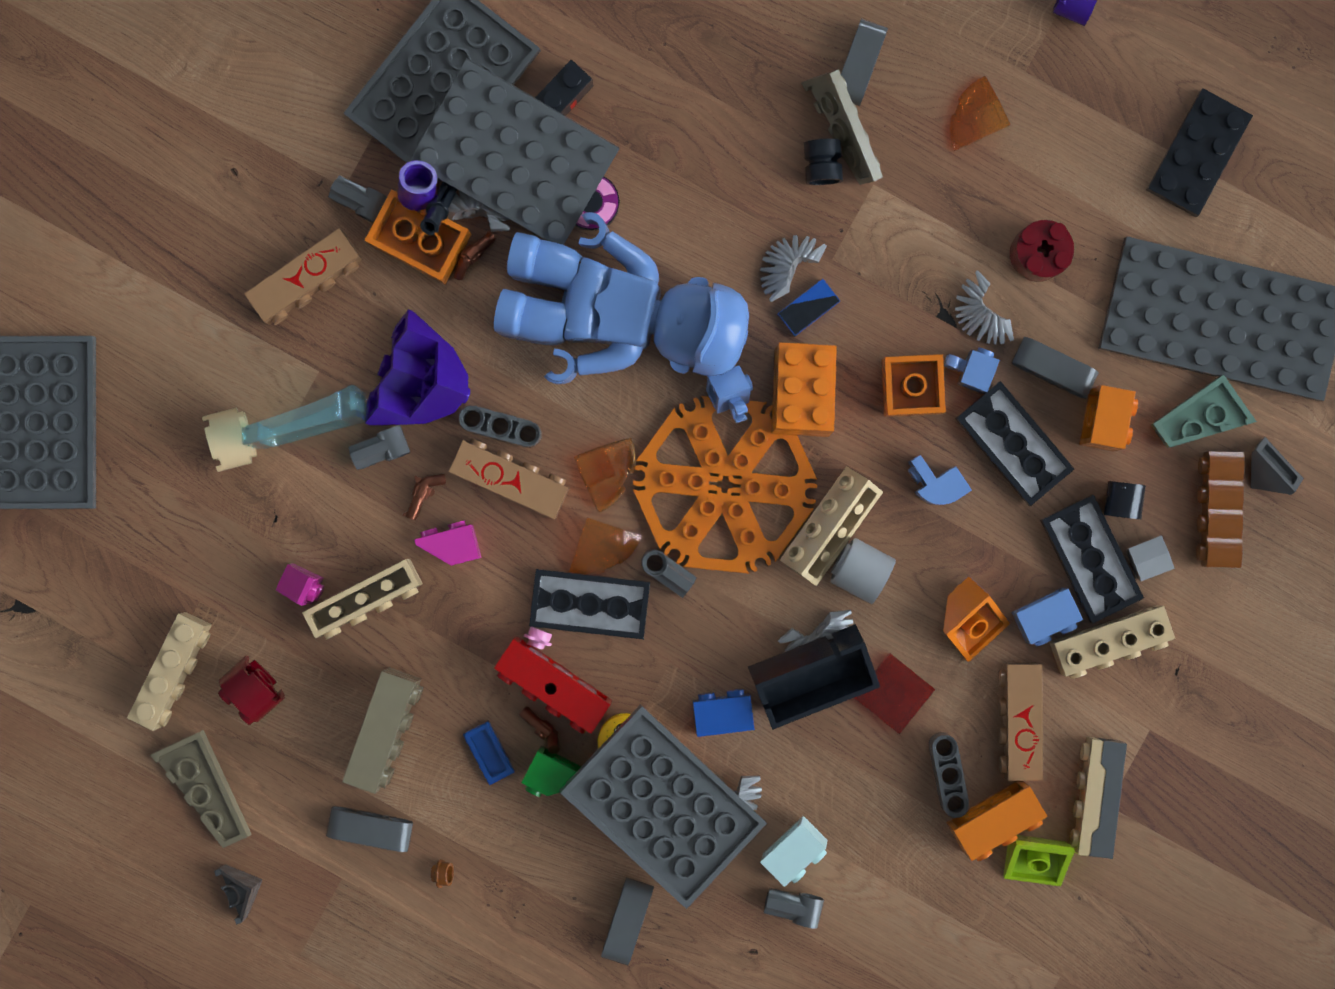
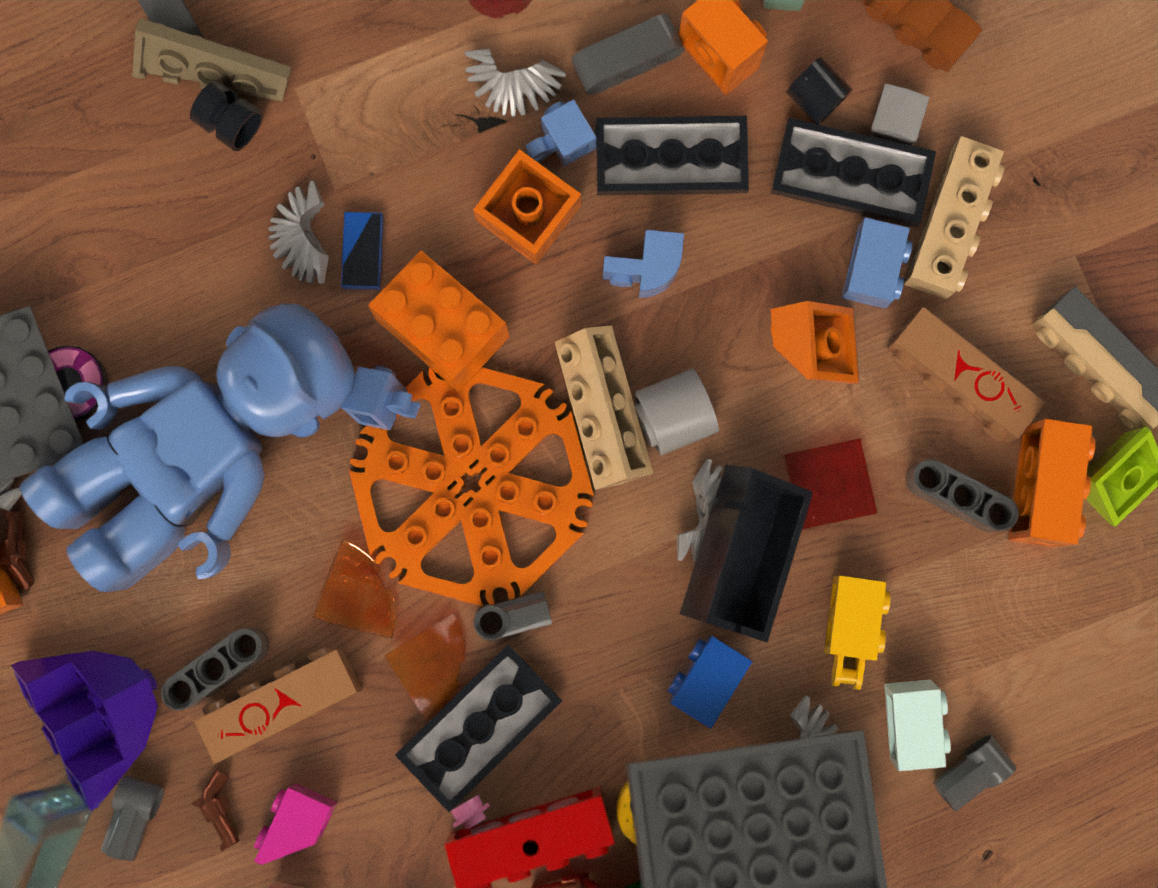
camera: 50 degrees left, 5 degrees down
none -> yellow brick [824,576,891,690]

